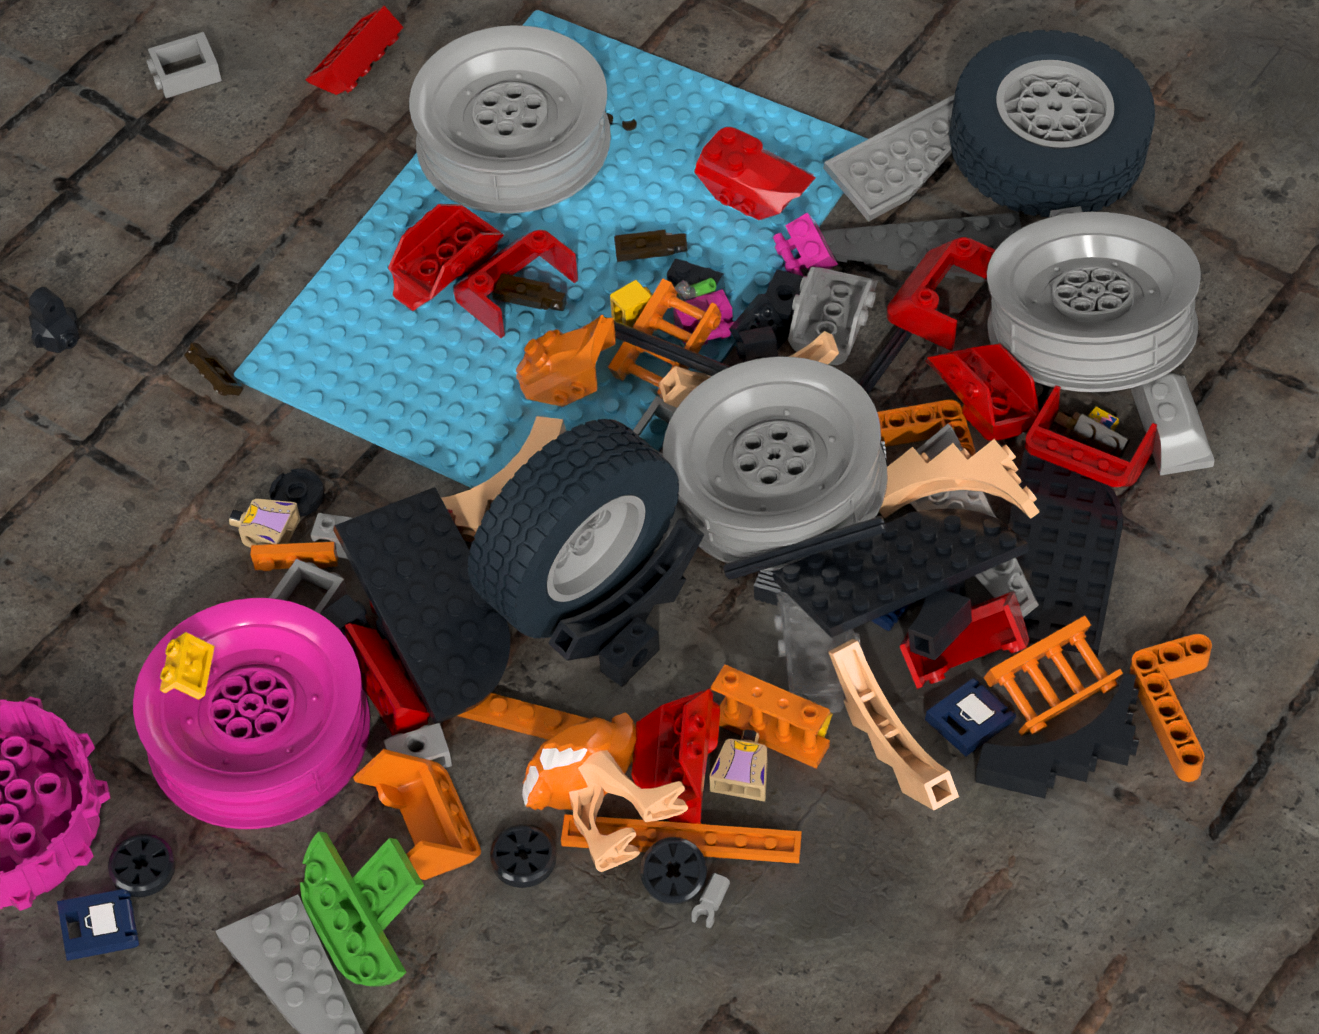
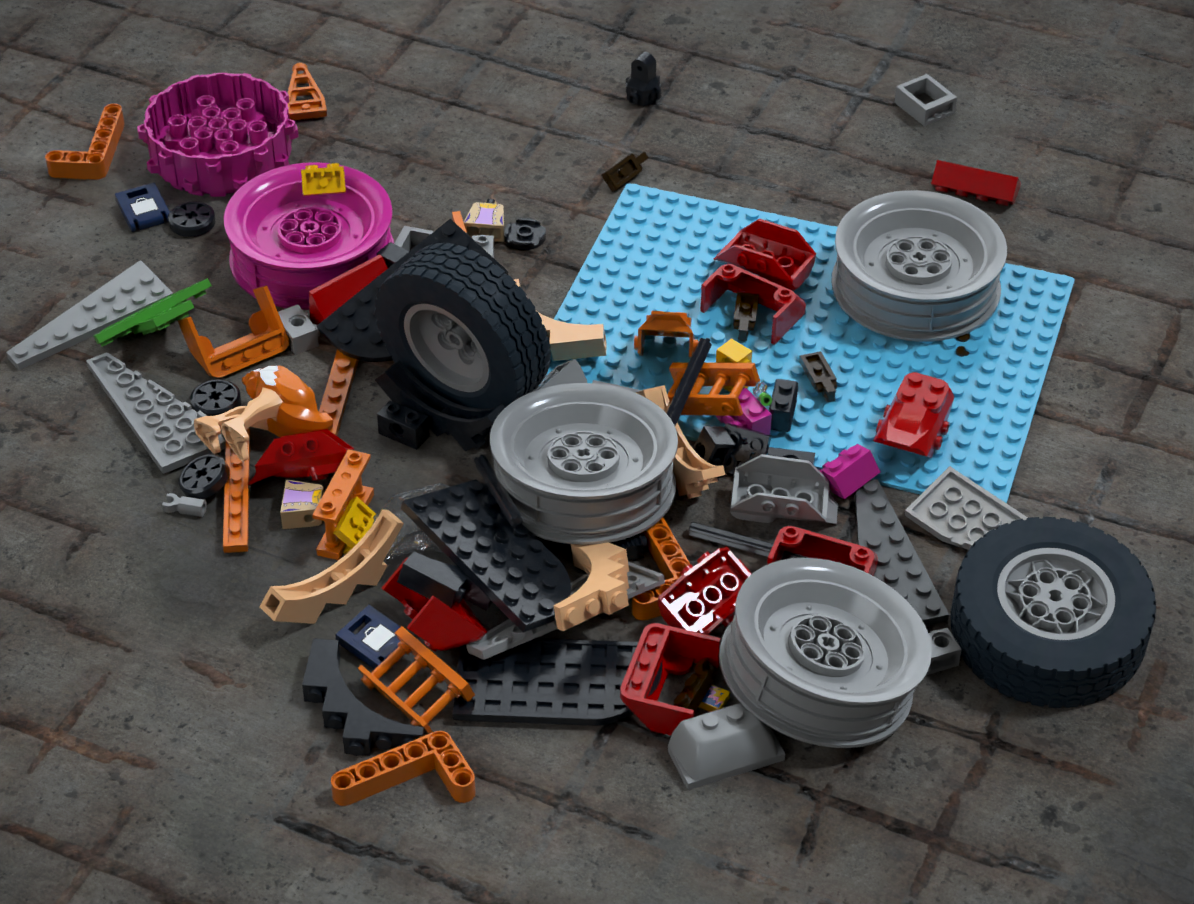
camera: 75 degrees right, 10 degrees down
none -> light grey wing [86,352,226,474]

